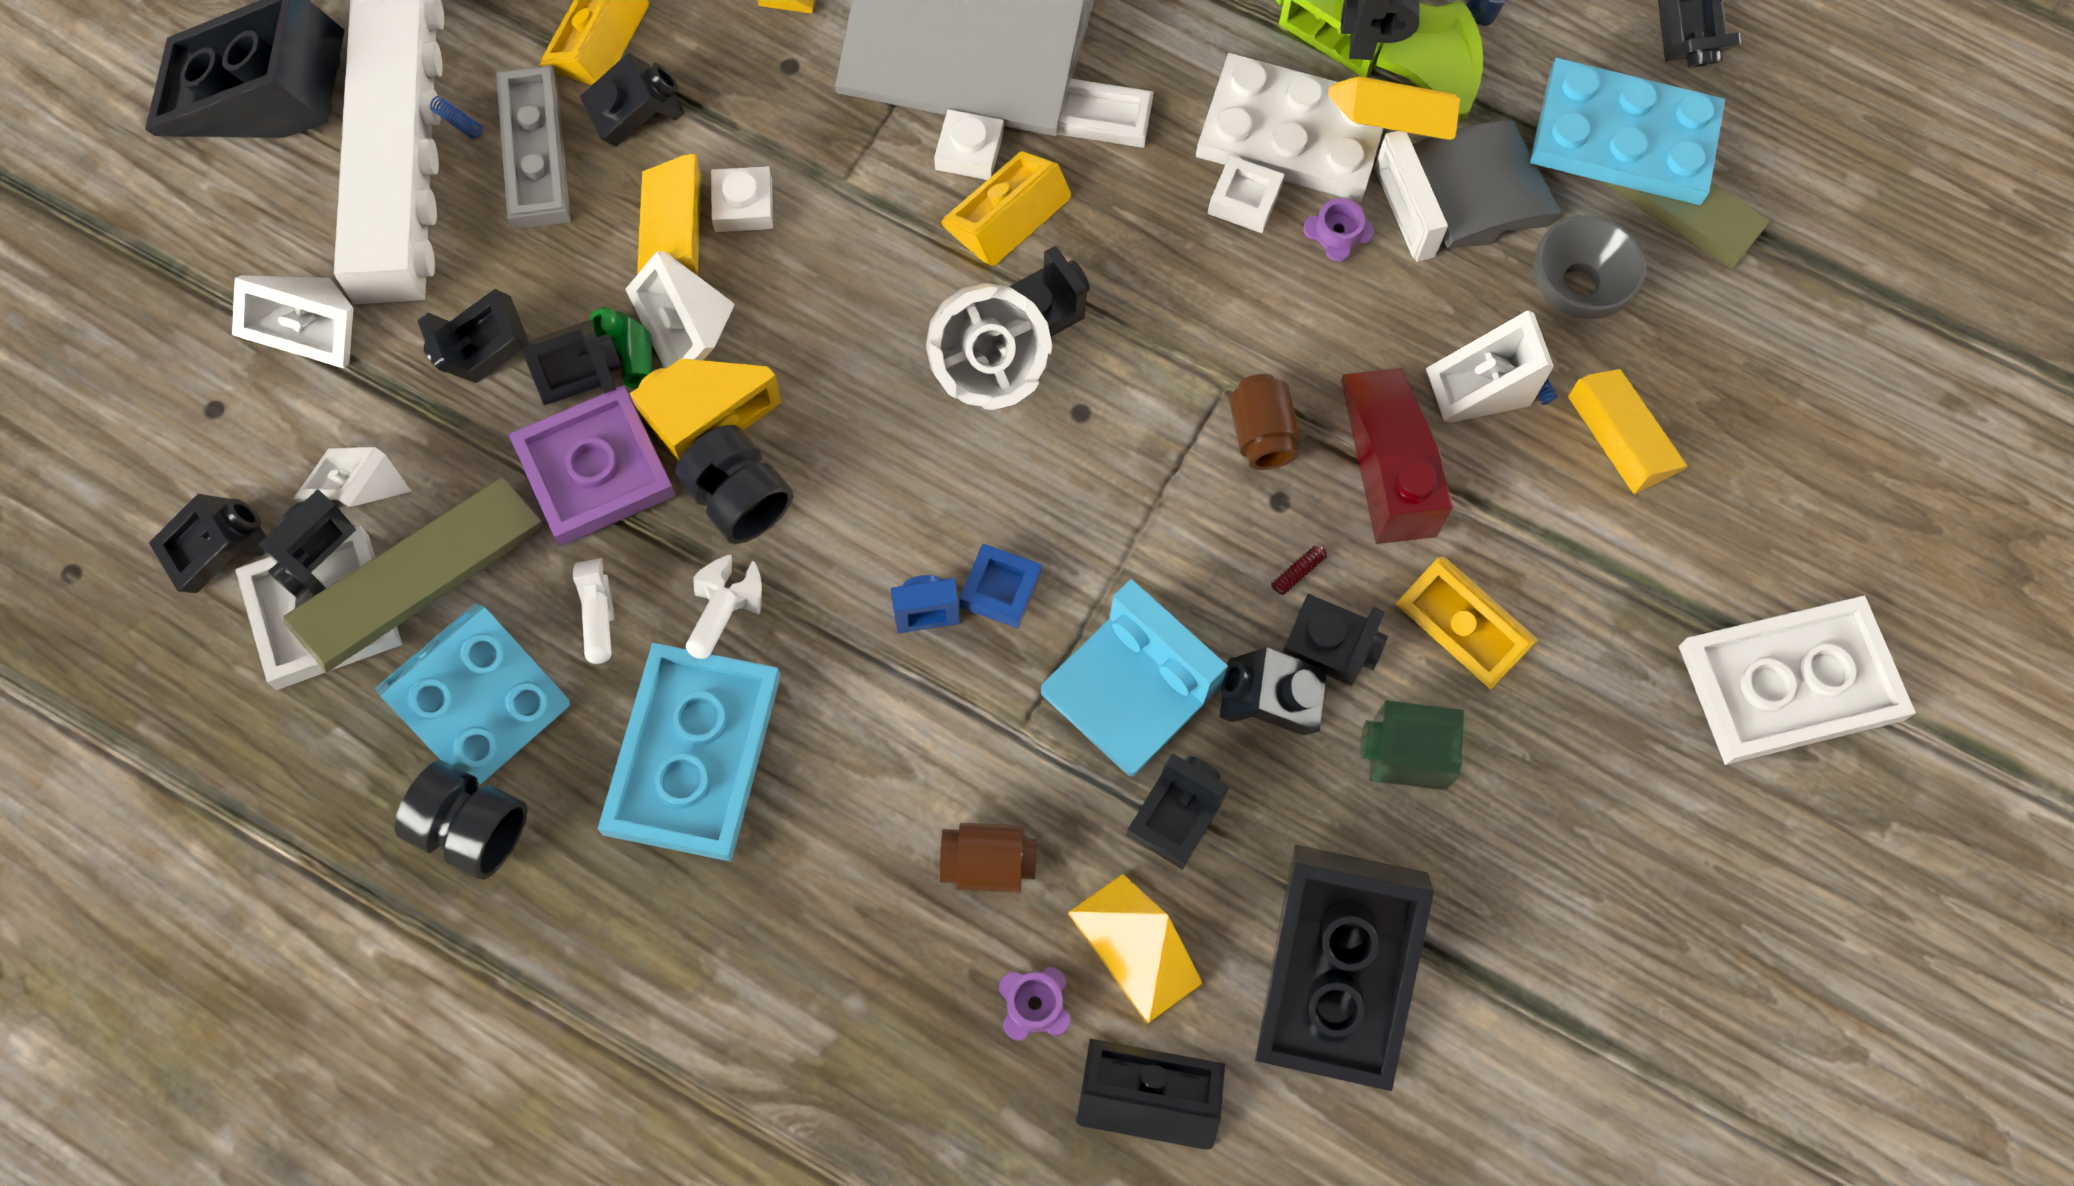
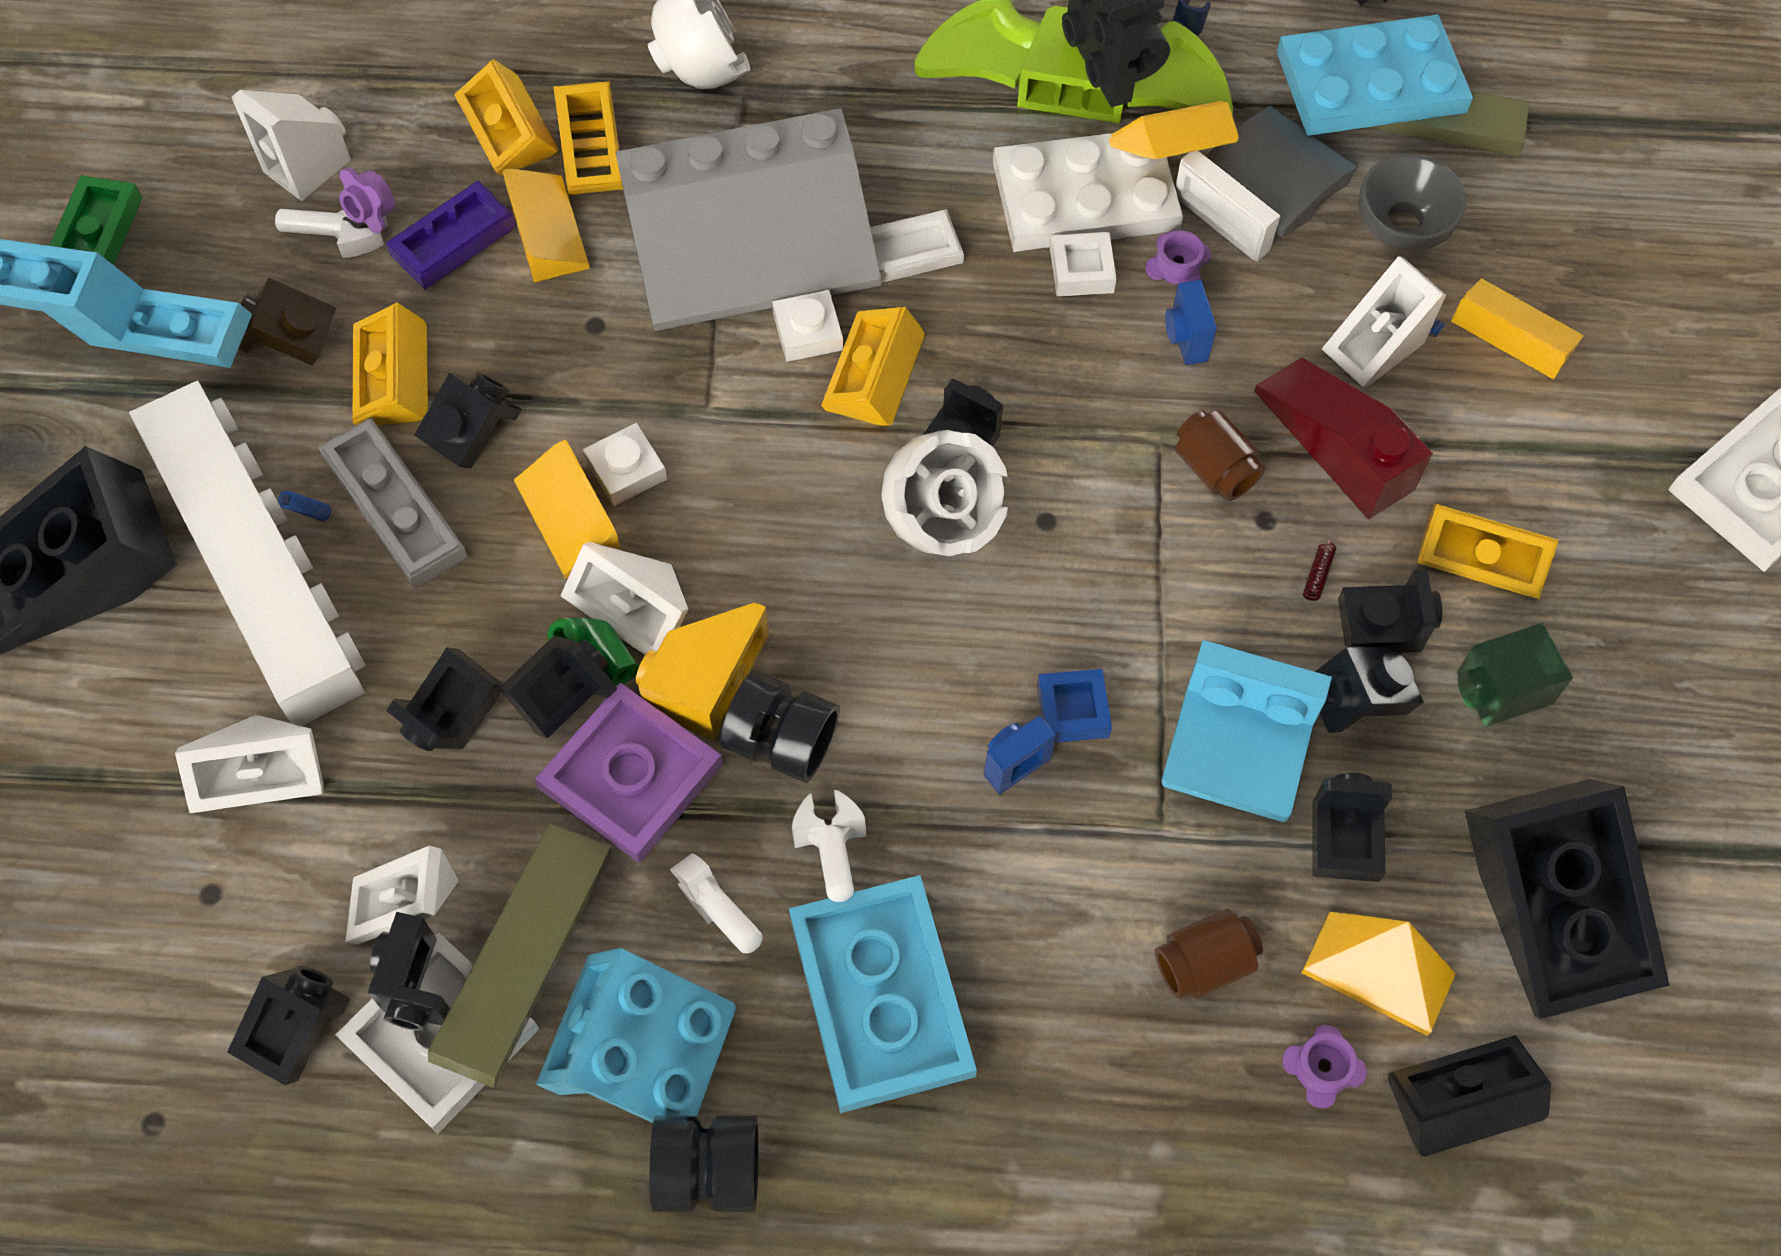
camera: 25 degrees left, 5 degrees down
none -> blue plate [1165,280,1217,365]

